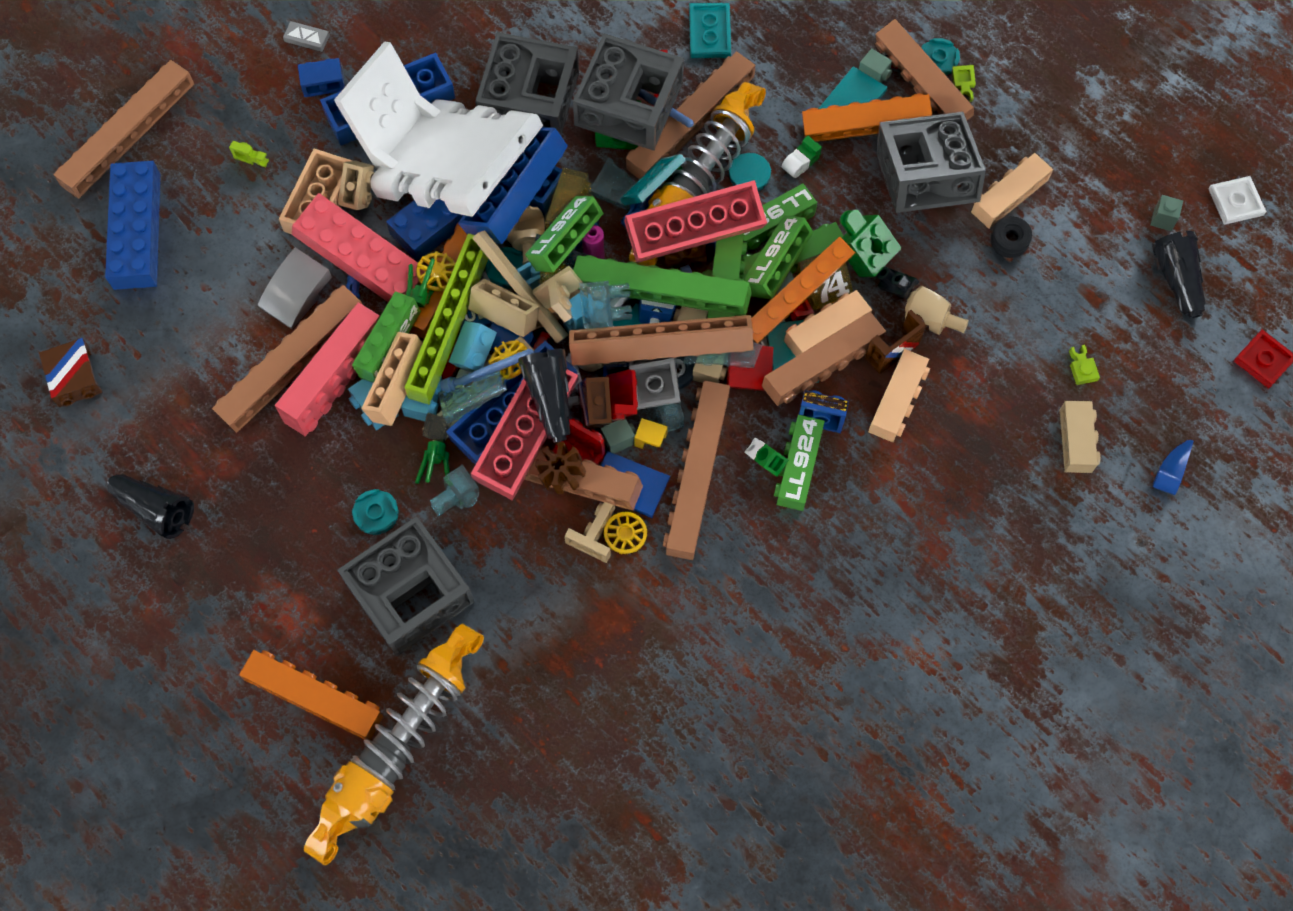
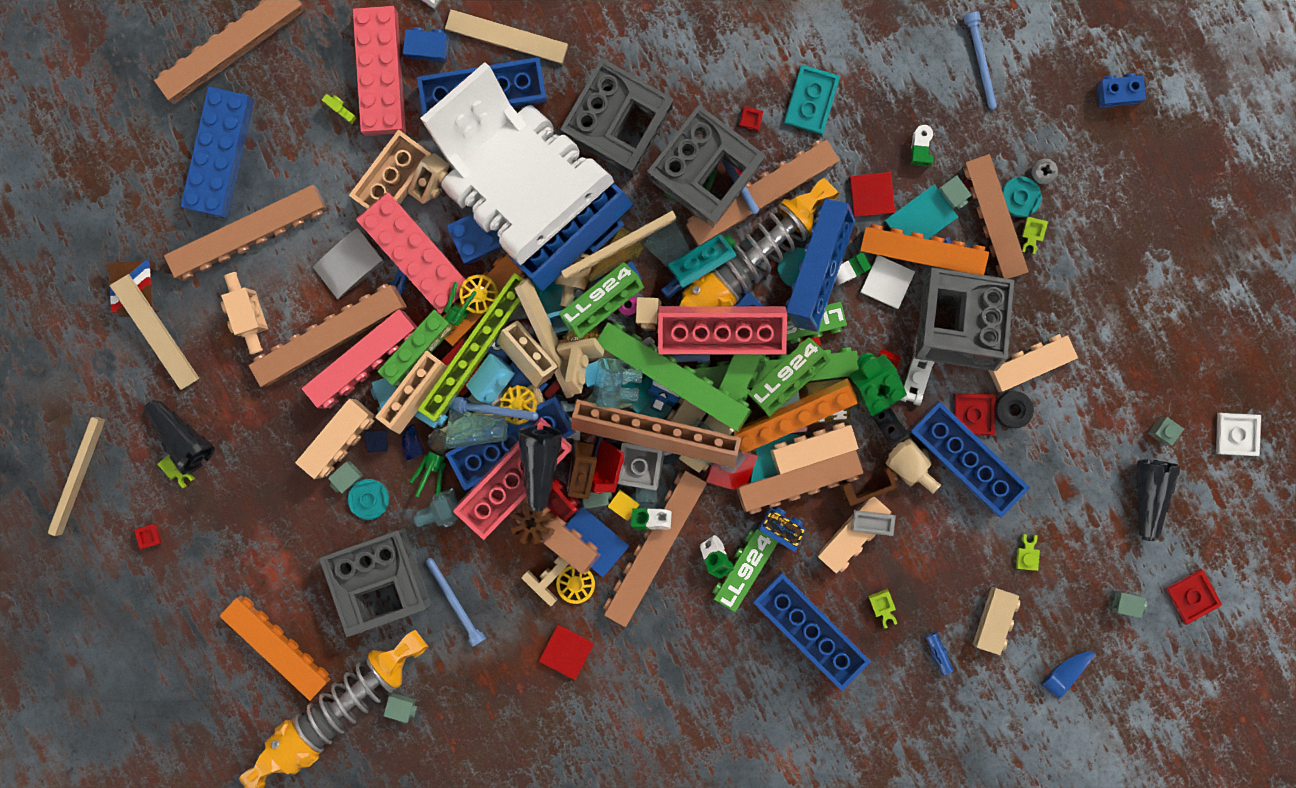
camera: 25 degrees right, 20 degrees up
none -> tan tile [48,417,105,536]
none -> tan tile [110,274,199,390]
none -> red plate [134,524,162,549]
none -> lime plate [158,455,195,488]
none -> nougat brick [164,185,327,281]
none -> light nougat brick [221,272,268,354]
none -> light nougat brick [295,399,375,479]
none -> sand green brick [328,461,363,493]
none -> coral brick [353,6,406,136]
none -> clear blue tile [366,431,388,452]
none -> sand green brick [384,693,418,723]
none -> clear blue brick [401,424,426,461]
none -> medium blue piece [426,558,486,647]
none -> tan tile [445,9,568,65]
none -> red tile [539,624,594,680]
none -> tan tile [561,211,676,280]
none -> leg [631,508,672,531]
none -> tan brick [636,297,662,331]
none -> blue brick [752,571,871,691]
none -> blue brick [785,199,856,332]
none -> red tile [849,172,895,218]
none -> light grey tile [851,510,896,536]
none -> white tile [860,255,915,309]
none -> lime plate [868,589,897,628]
none -> white plate [900,350,934,406]
none -> blue brick [907,401,1030,518]
none -> leg [910,125,934,167]
none -> blue pin [925,632,954,675]
none -> red tile [953,393,996,435]
none -> light grey piece [1032,158,1058,184]
none -> sand green brick [1112,591,1147,618]

